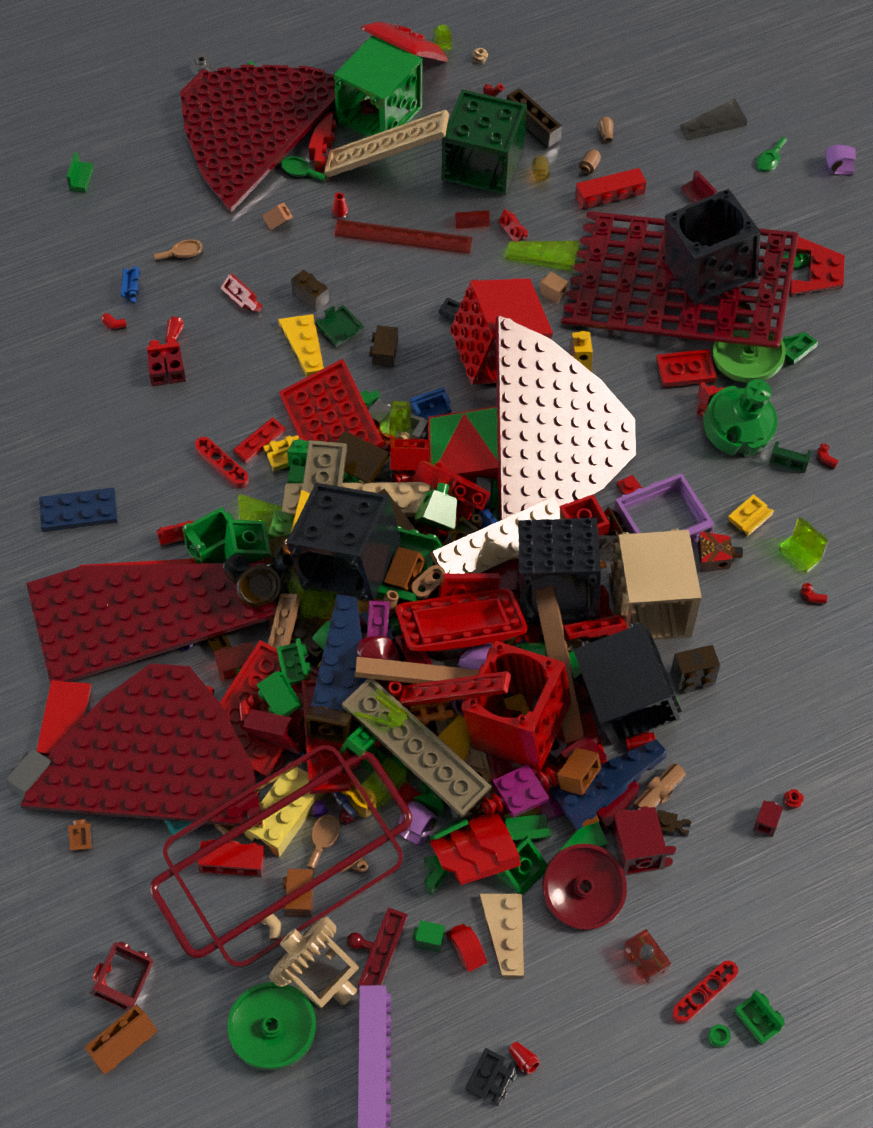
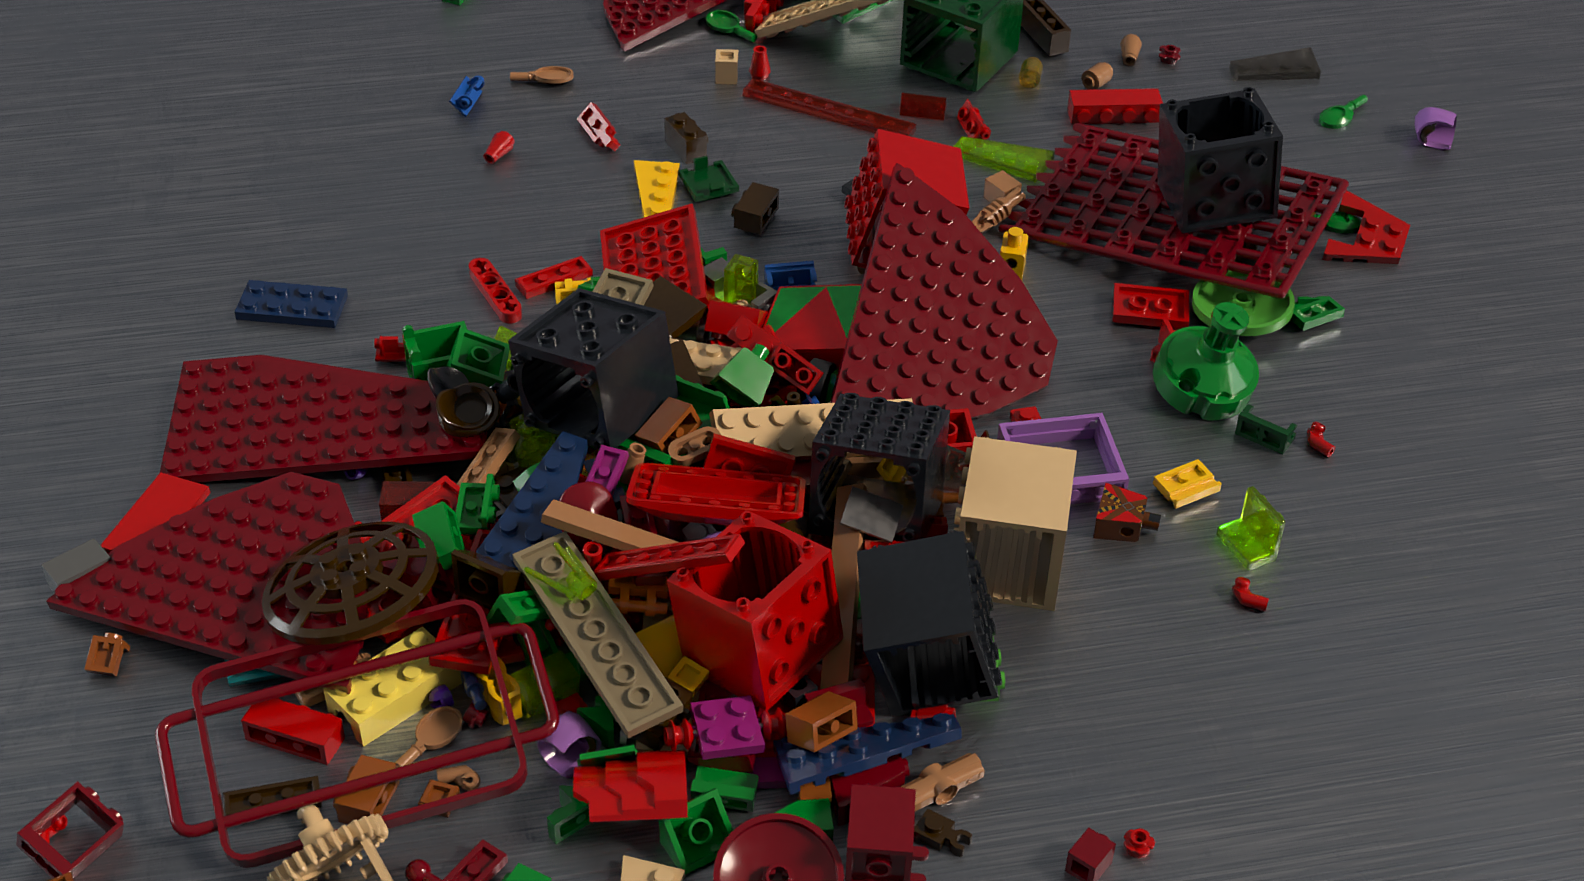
camera: 15 degrees right, 15 degrees down
red arm [101,313,127,329] -> none
dark red hips [147,337,186,386] -> none
nougat panel [262,203,293,230] -> none
dark brown brick [670,645,720,692] -> none
none -> dark brown tile [222,776,322,816]
none -> dark brown dish [262,522,439,645]
none -> dark orange tile [418,779,460,818]
none -> yellow tile [667,656,709,697]
none -> tan panel [715,49,738,85]
none -> flat silver window [840,486,904,543]
none -> medium nougat hinge [971,187,1026,233]
none -> dark red plate [1159,45,1181,64]

